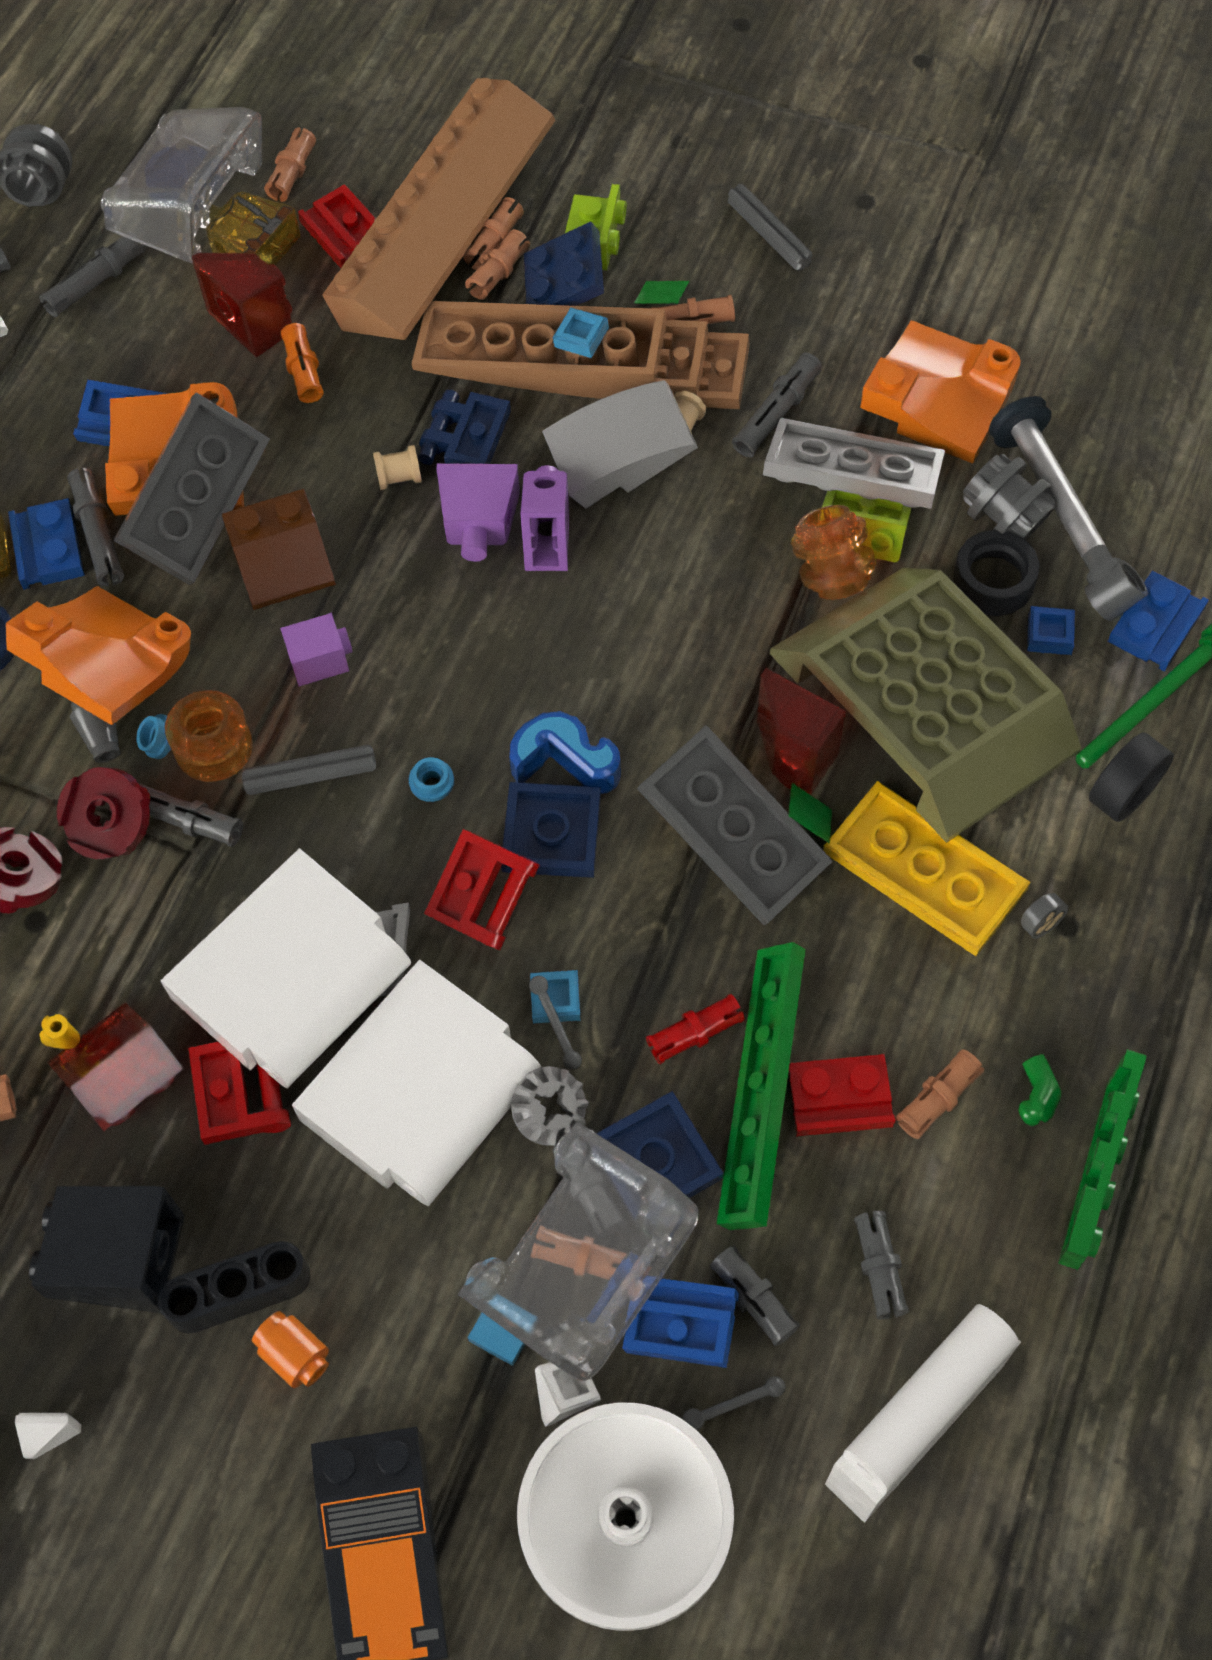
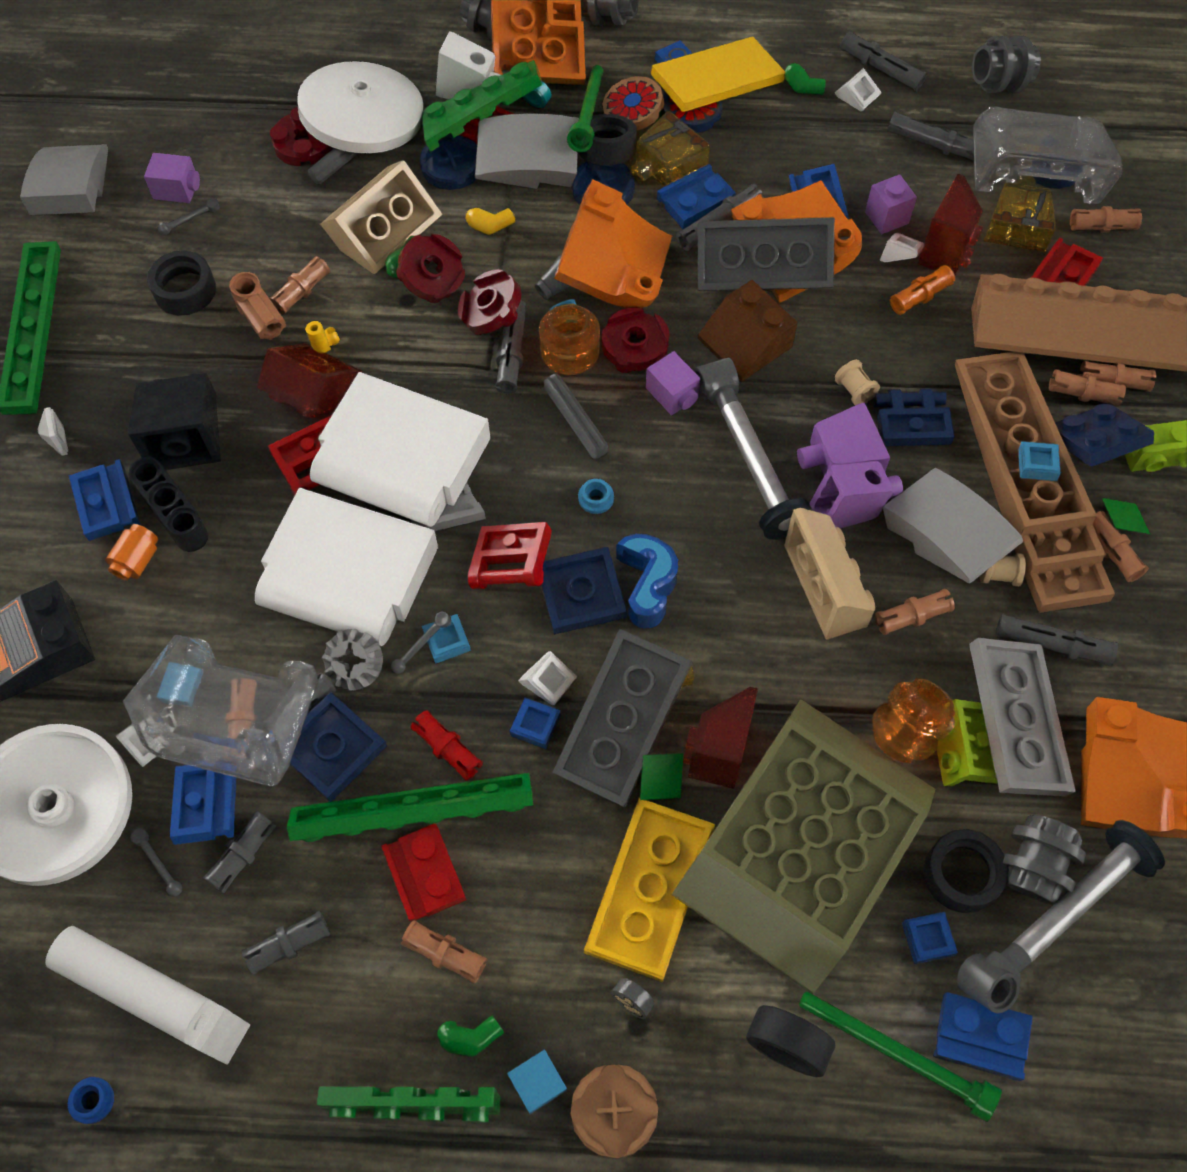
camera: 70 degrees right, 0 degrees up
none -> blue plate [68,1077,114,1124]
none -> blue plate [69,459,140,541]
none -> dark azure tile [507,1049,567,1114]
none -> blue tile [510,698,561,749]
none -> white slope [518,651,577,705]
none -> medium nougat tile [571,1065,658,1159]
none -> dark red plate [601,307,670,373]
none -> piece [694,357,813,540]
none -> tan slope [784,508,875,640]
none -> medium lavender brick [865,174,917,235]
none -> nougat pin [875,589,955,635]
none -> white slope [880,232,925,262]

